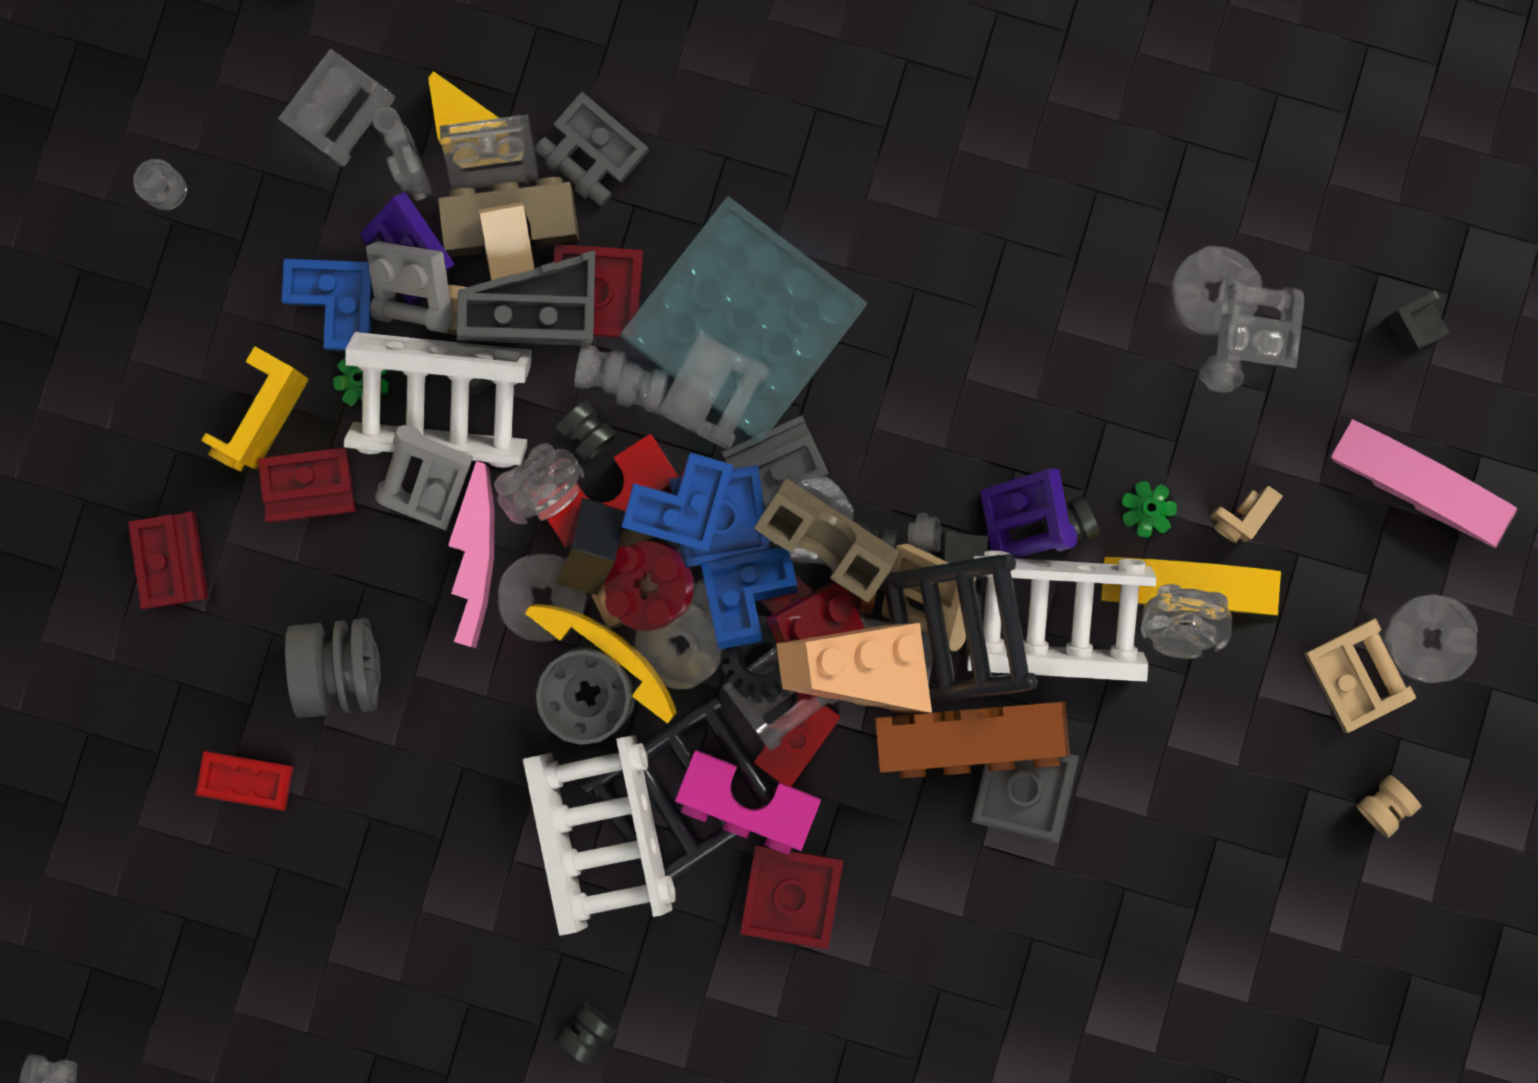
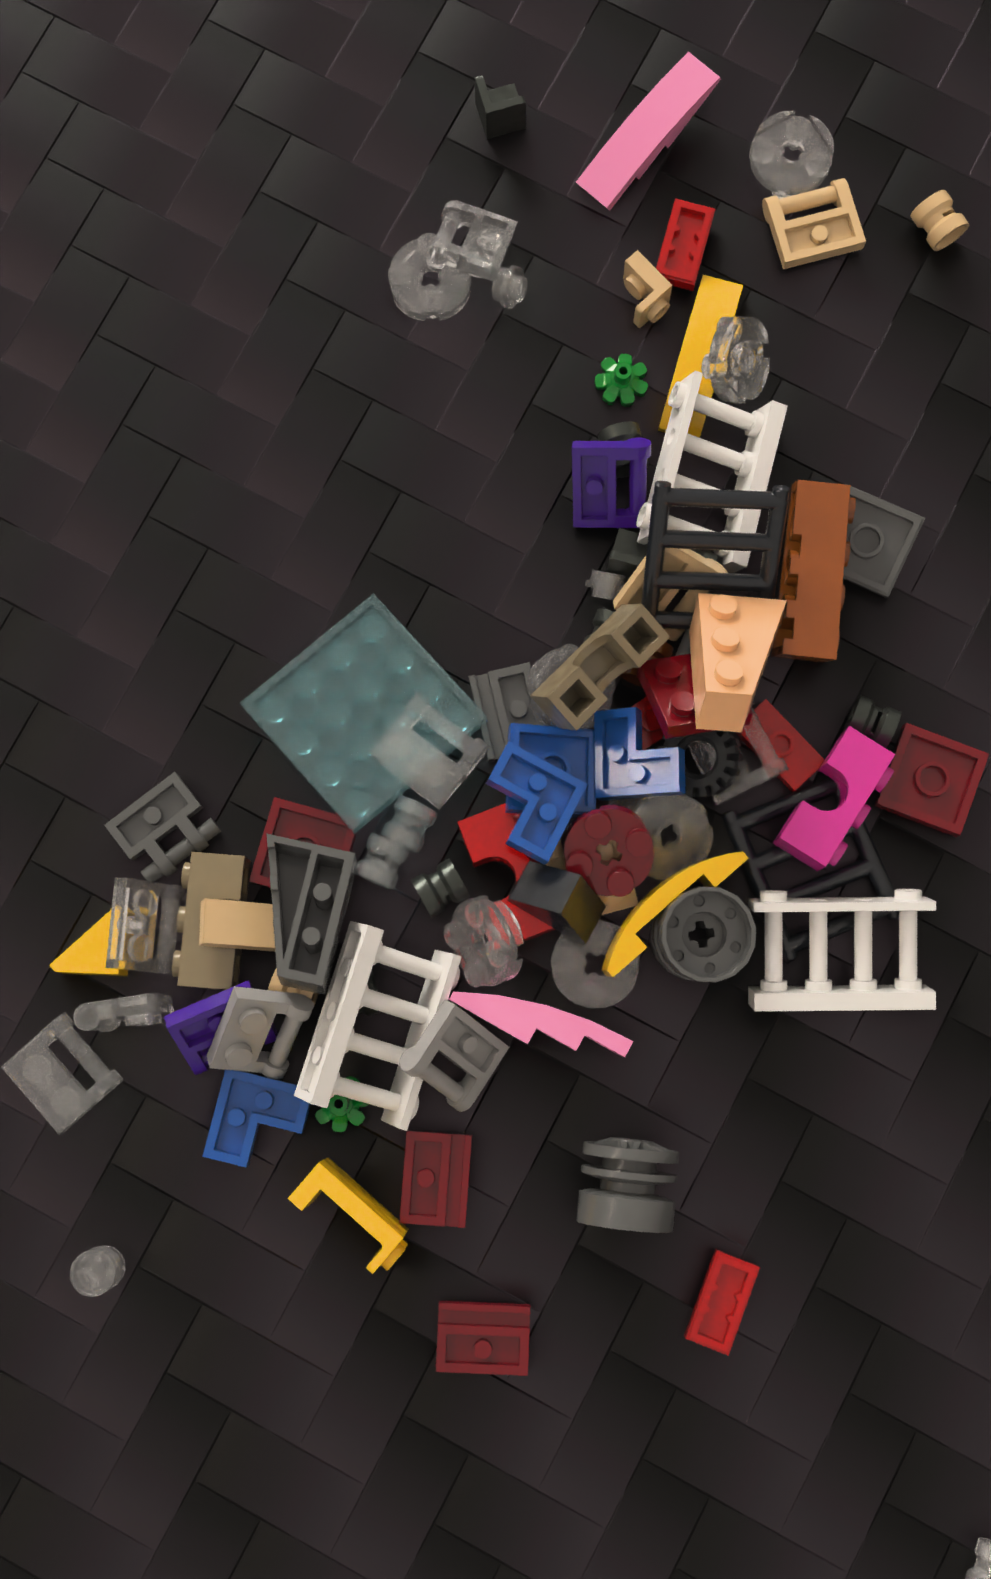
camera: 80 degrees left, 5 degrees down
none -> red plate [656,198,716,291]
none -> pearl dark grey wheel [843,695,901,748]

